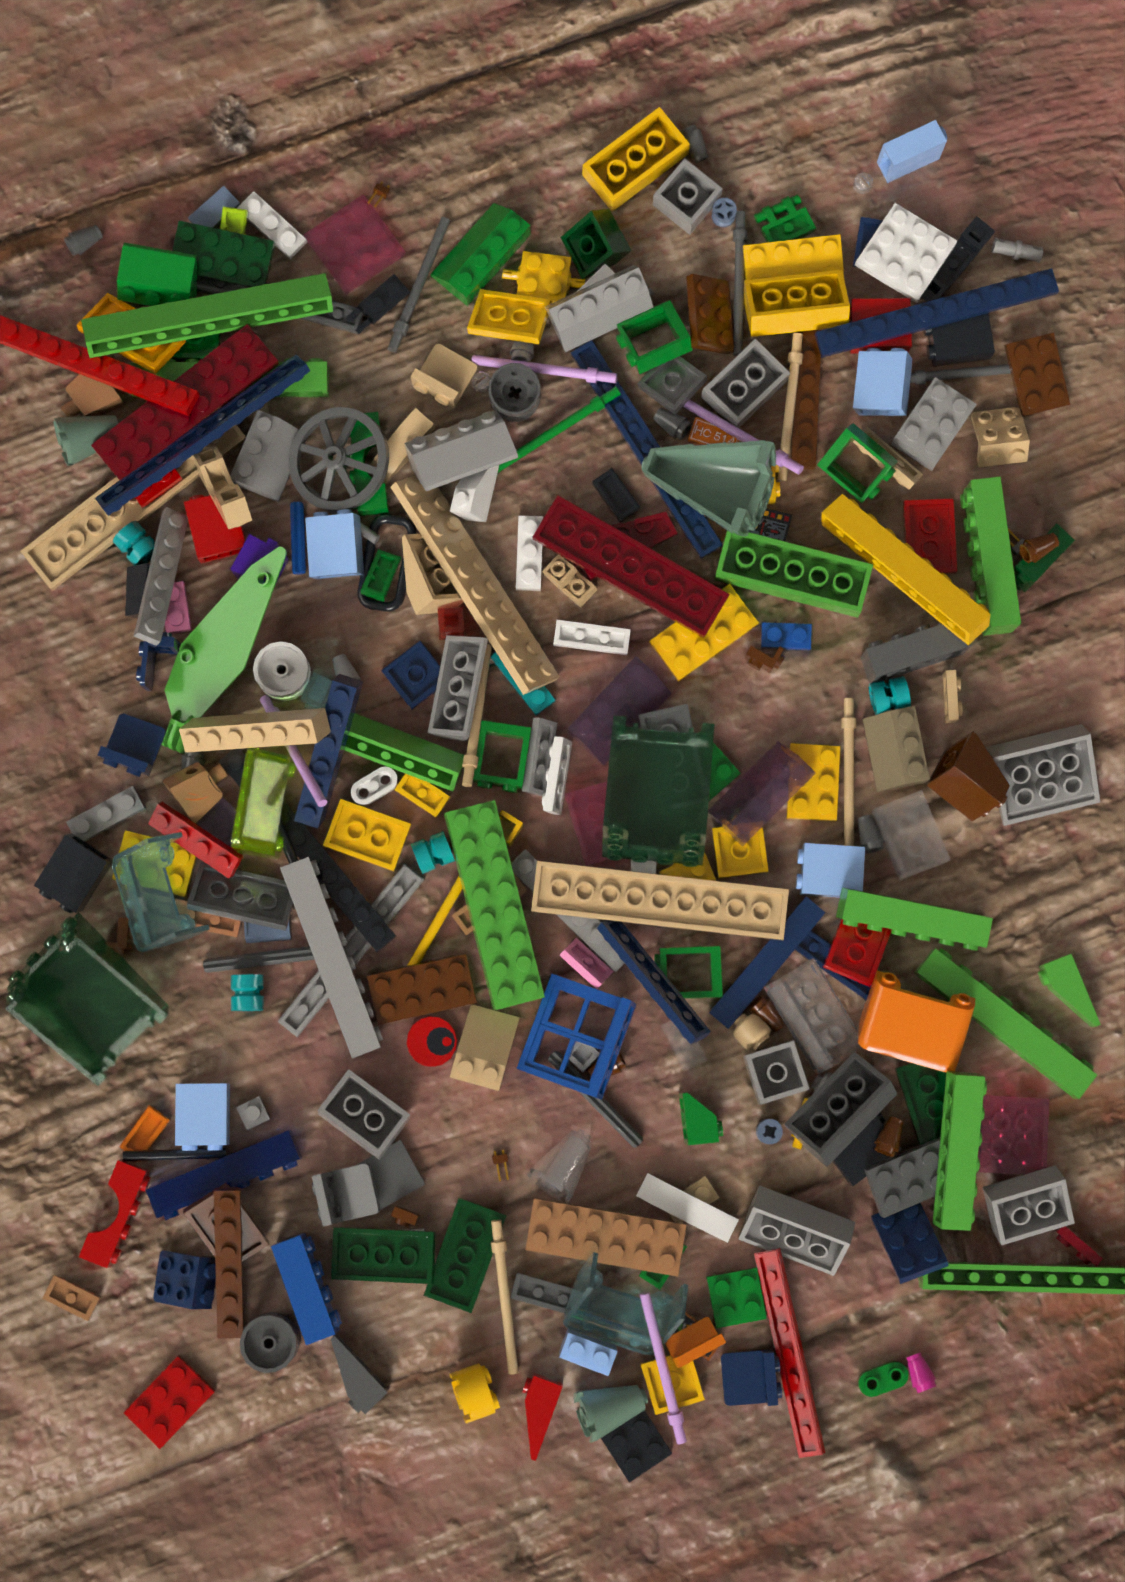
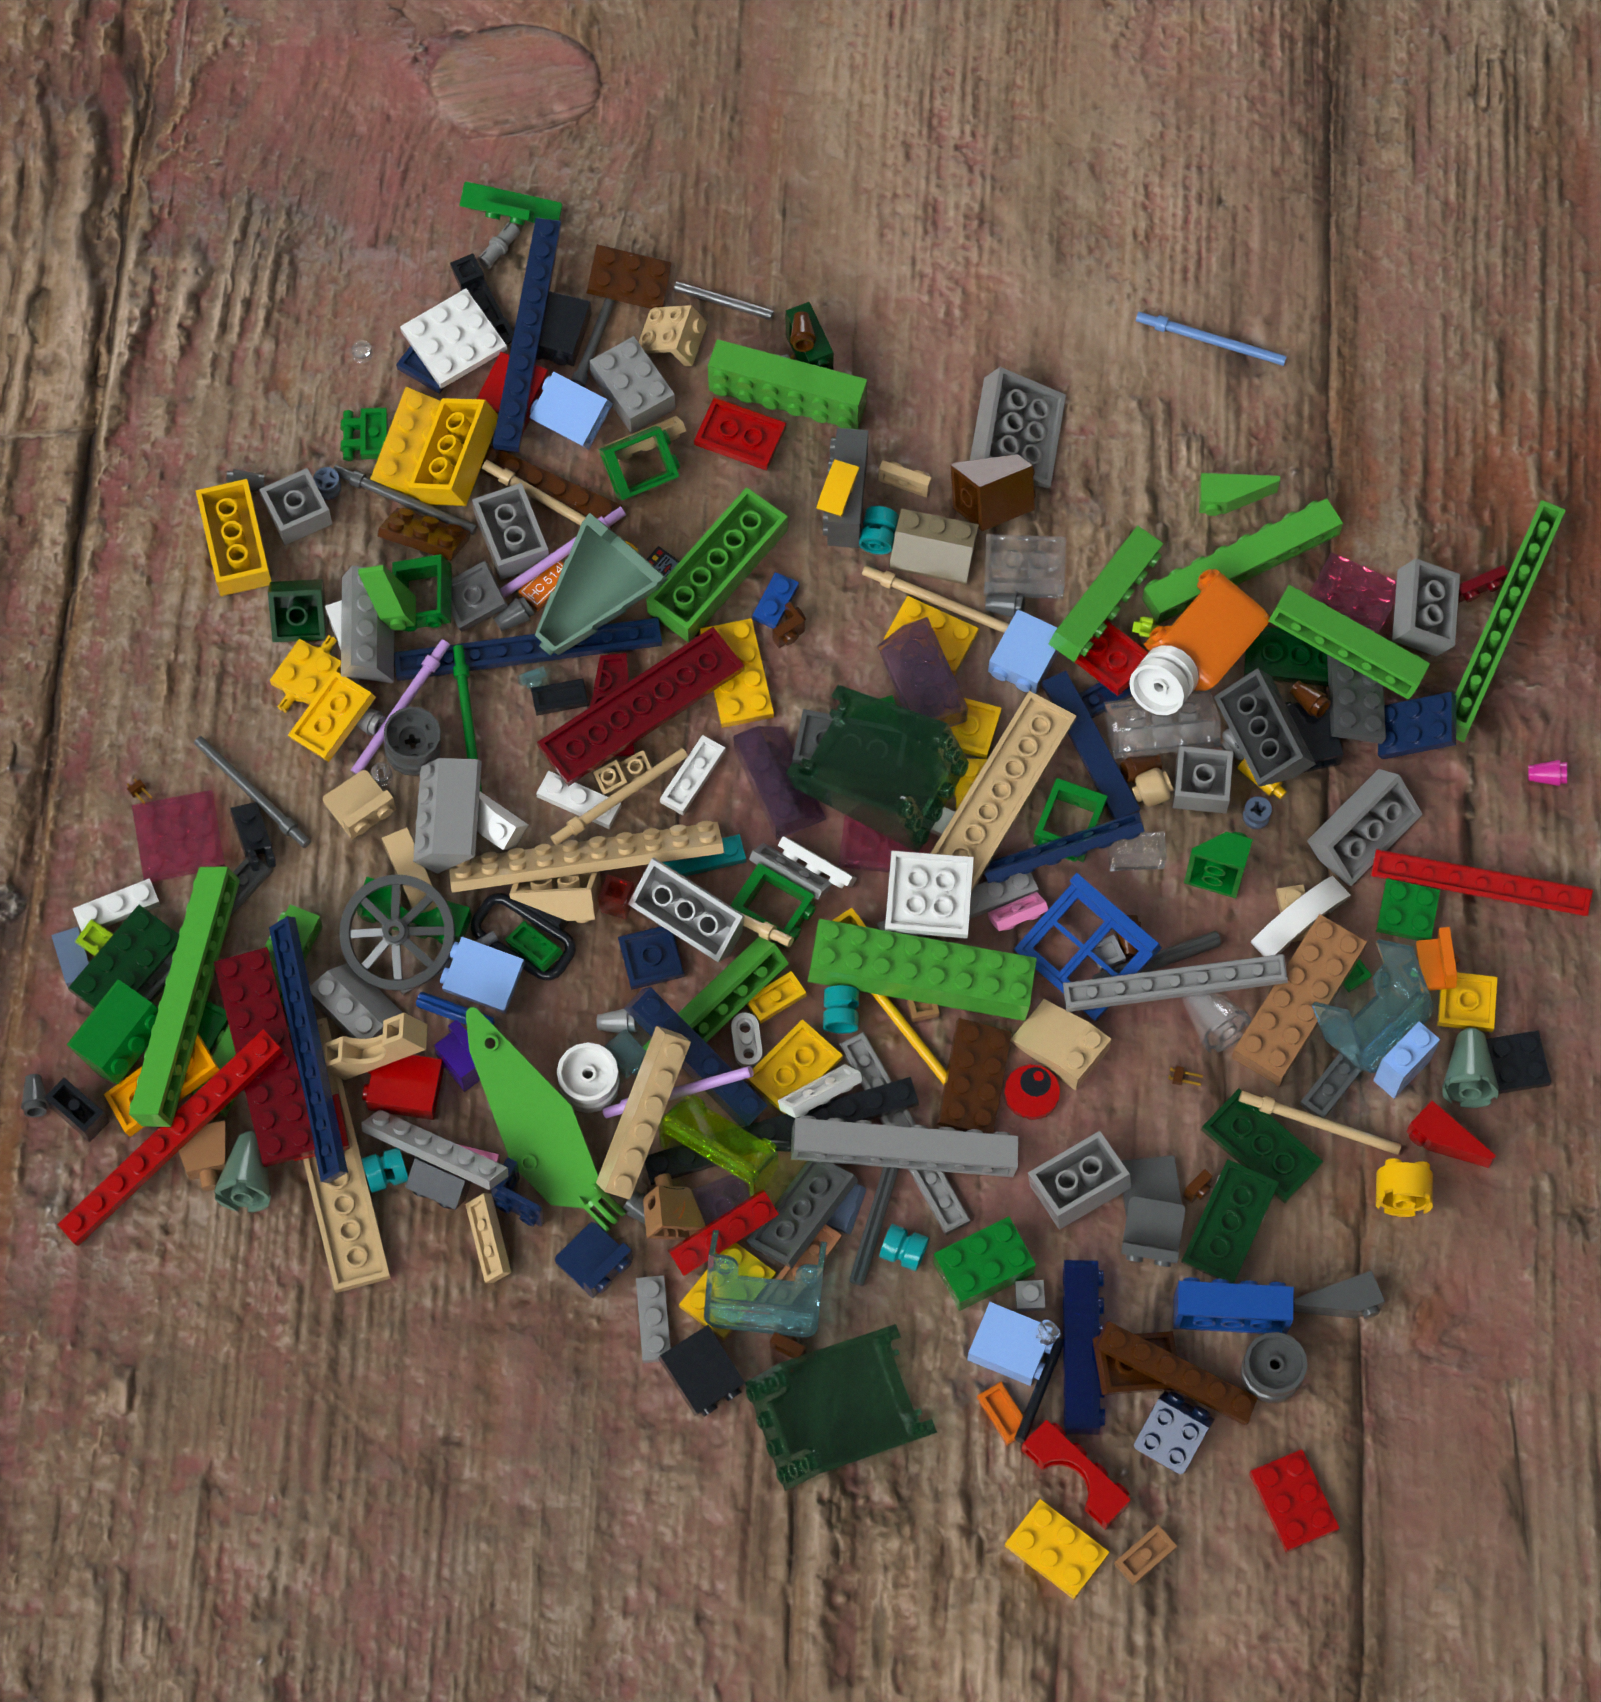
camera: 65 degrees left, 15 degrees down
green slope [430,203,531,307] -> none
lavender bar [639,1292,687,1444] -> none
dark blue bracket [721,1349,782,1406] -> none
yellow brick [822,494,991,646] -> none
green plate [858,1361,909,1397] -> none
light blue brick [877,120,947,183] -> none
none -> black brick [44,1077,109,1142]
none -> bright green slope [358,565,416,630]
none -> green bracket [459,182,563,225]
none -> tan plate [466,1193,511,1283]
none -> clear light blue plate [516,666,547,689]
none -> tan bar [550,748,688,845]
none -> flat silver bar [674,281,774,320]
none -> white plate [778,1064,863,1118]
none -> yellow slope [816,459,860,517]
none -> white plate [885,851,974,938]
none -> green brick [933,1216,1036,1311]
none -> yellow plate [1004,1499,1109,1599]
none -> clear hinge [1035,1319,1061,1345]
none -> light grey tile [1063,954,1288,1012]
none -> white wheel [1129,645,1199,715]
none -> lime plate [1132,616,1160,638]

